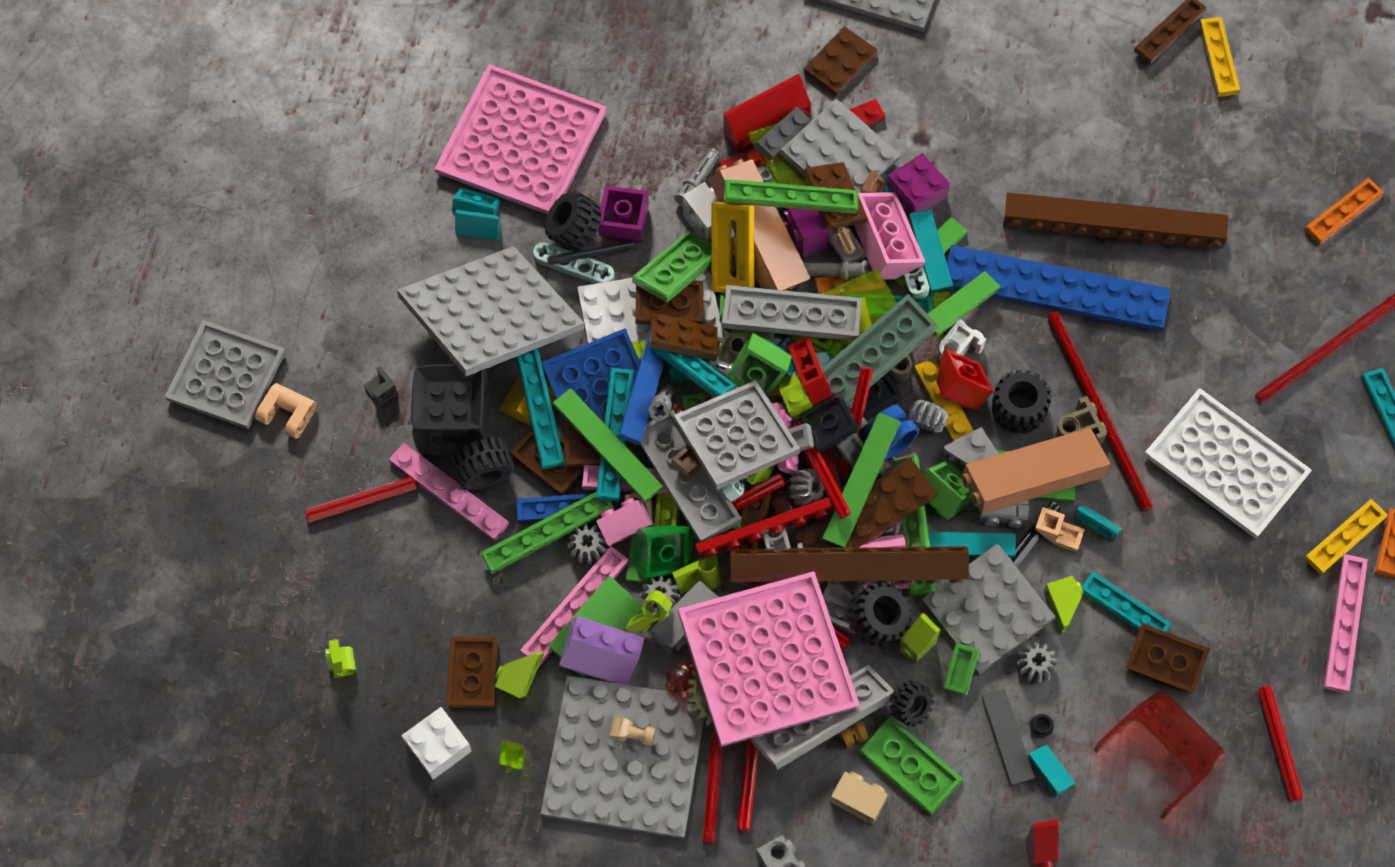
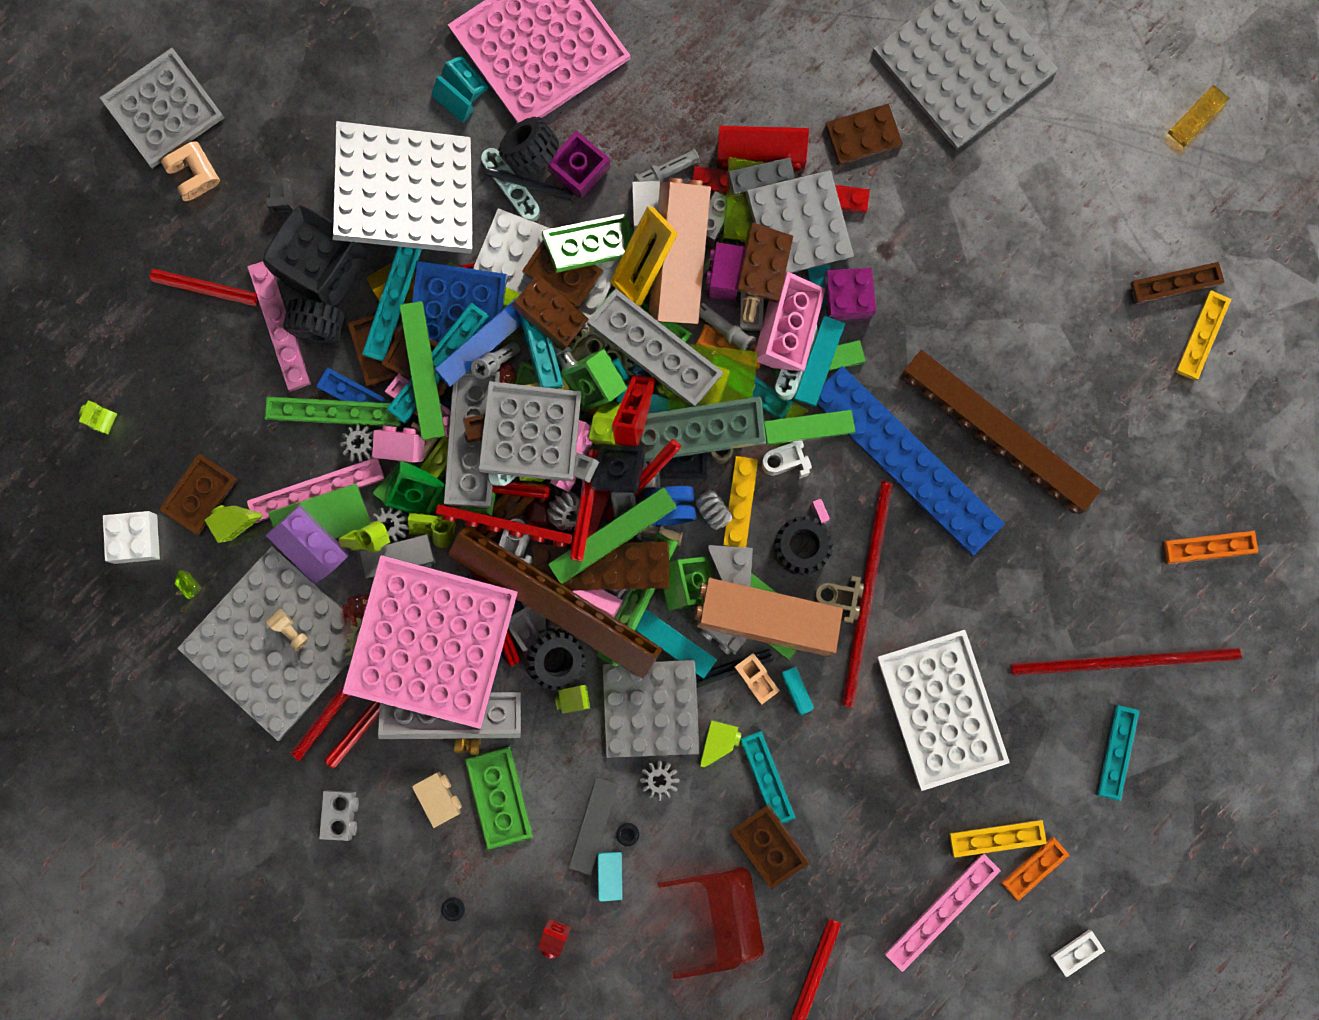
camera: 30 degrees right, 15 degrees up
bright green tile [724,179,858,214] -> none
medium nougat tile [861,171,887,193] -> none
black tyre [889,680,934,727] -> none
red slope [936,348,994,411] -> none
bright green tile [943,643,980,695] -> none
none -> bright pink tile [811,499,830,524]

